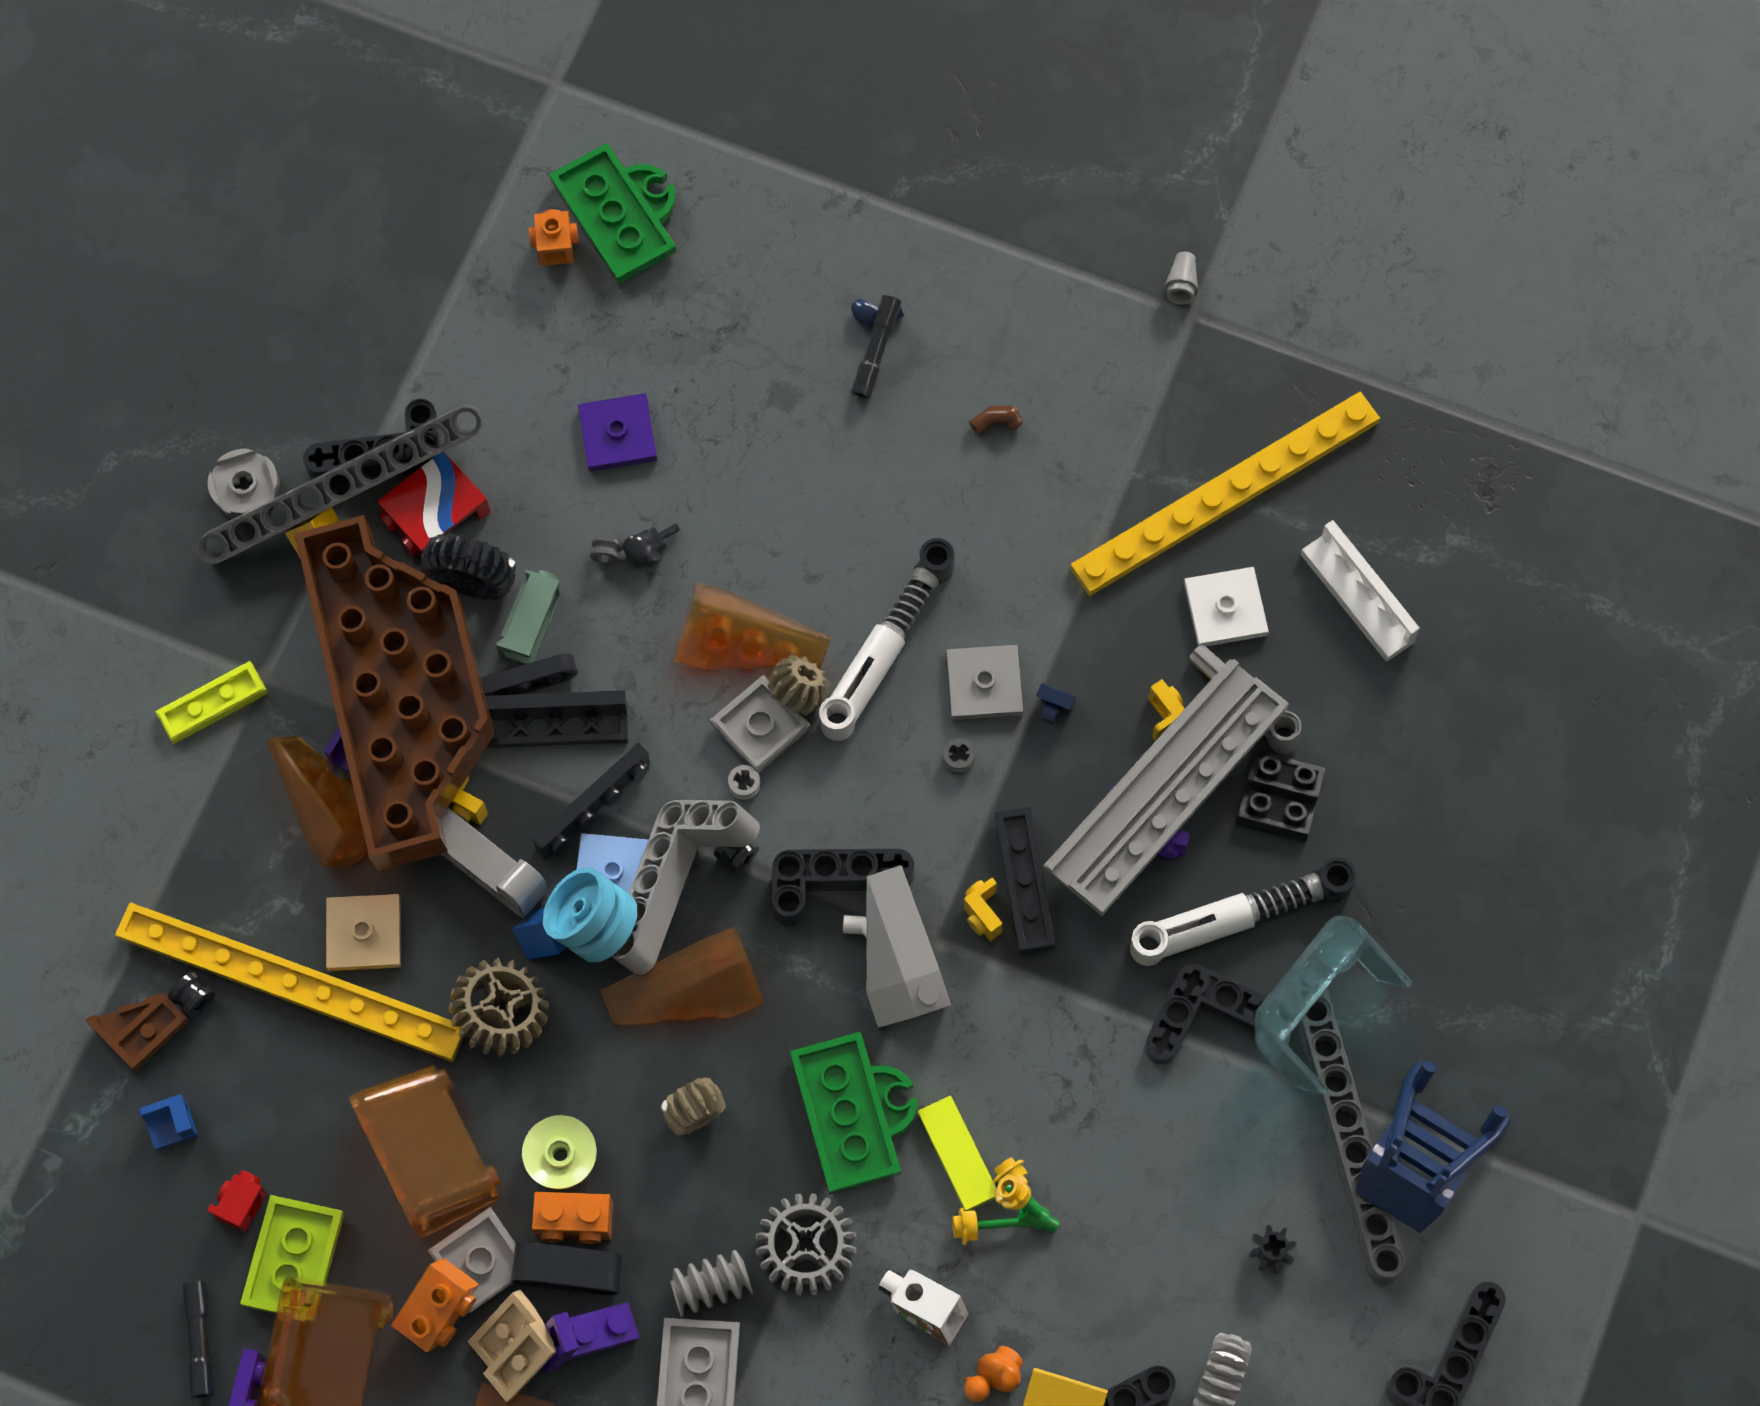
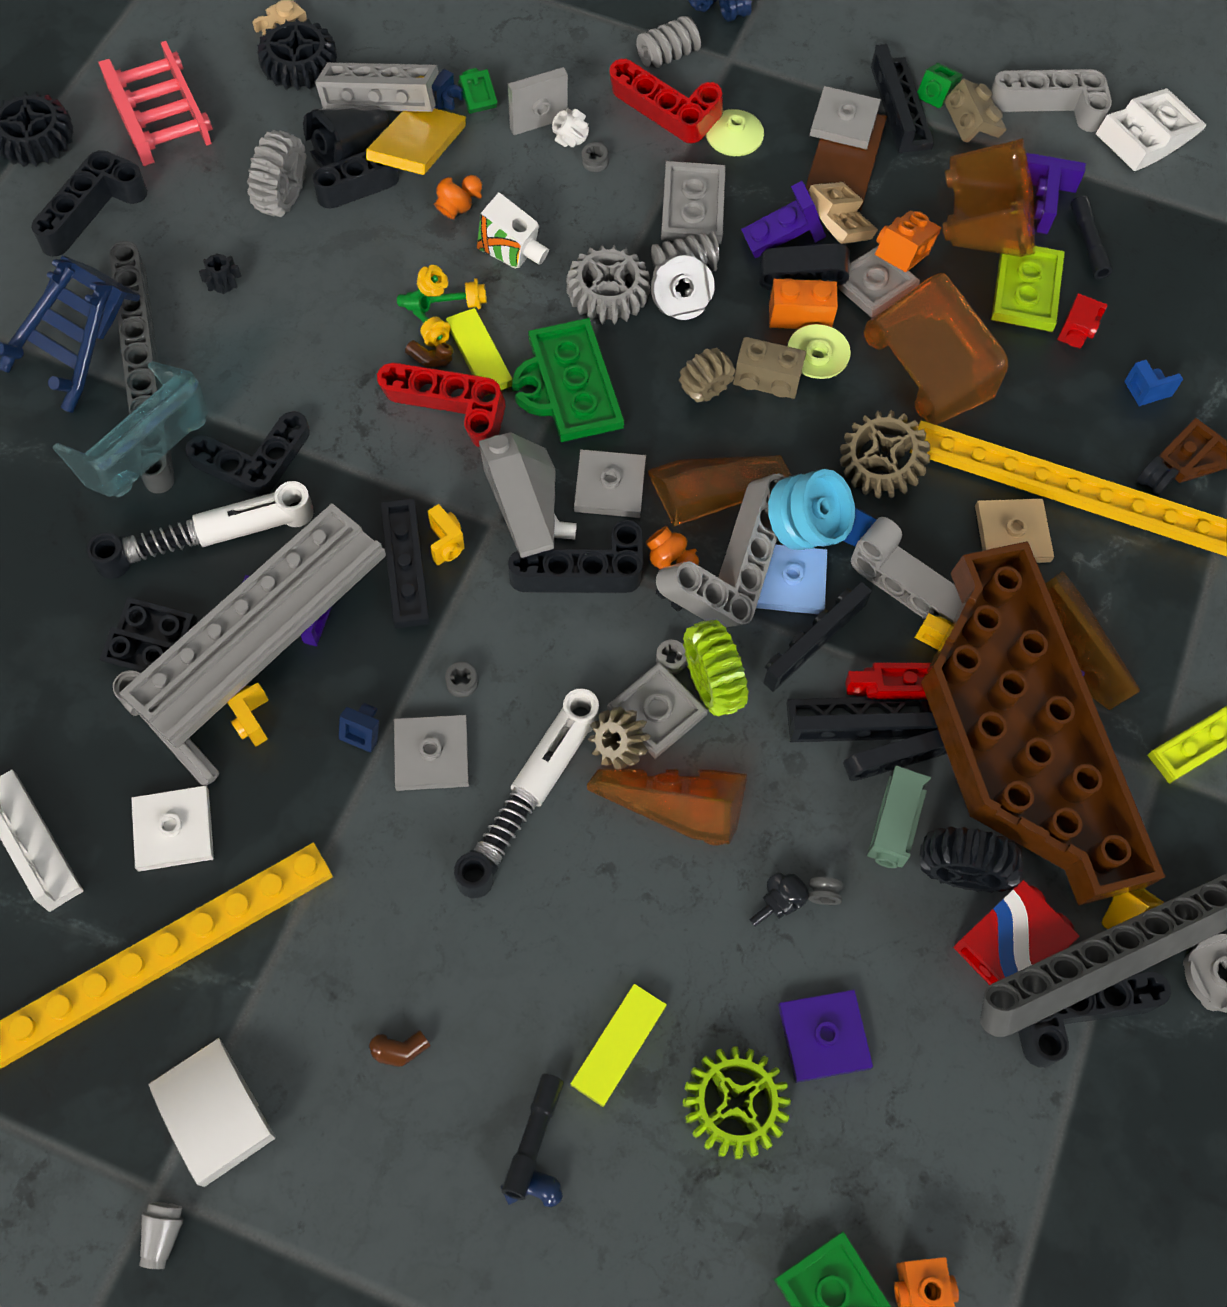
camera: 175 degrees right, 5 degrees down
none -> white slope [148,1038,276,1187]
none -> red beam [377,363,506,447]
none -> reddish brown arm [405,340,453,368]
none -> neon yellow tile [571,984,667,1108]
none -> light grey plate [574,449,646,518]
none -> orange animal [645,526,699,570]
none -> plate [651,255,715,320]
none -> lime gear [682,1047,791,1159]
none -> lime gear [683,620,749,716]
none -> dark tan bracket [733,337,806,399]
none -> red hinge [845,663,931,699]

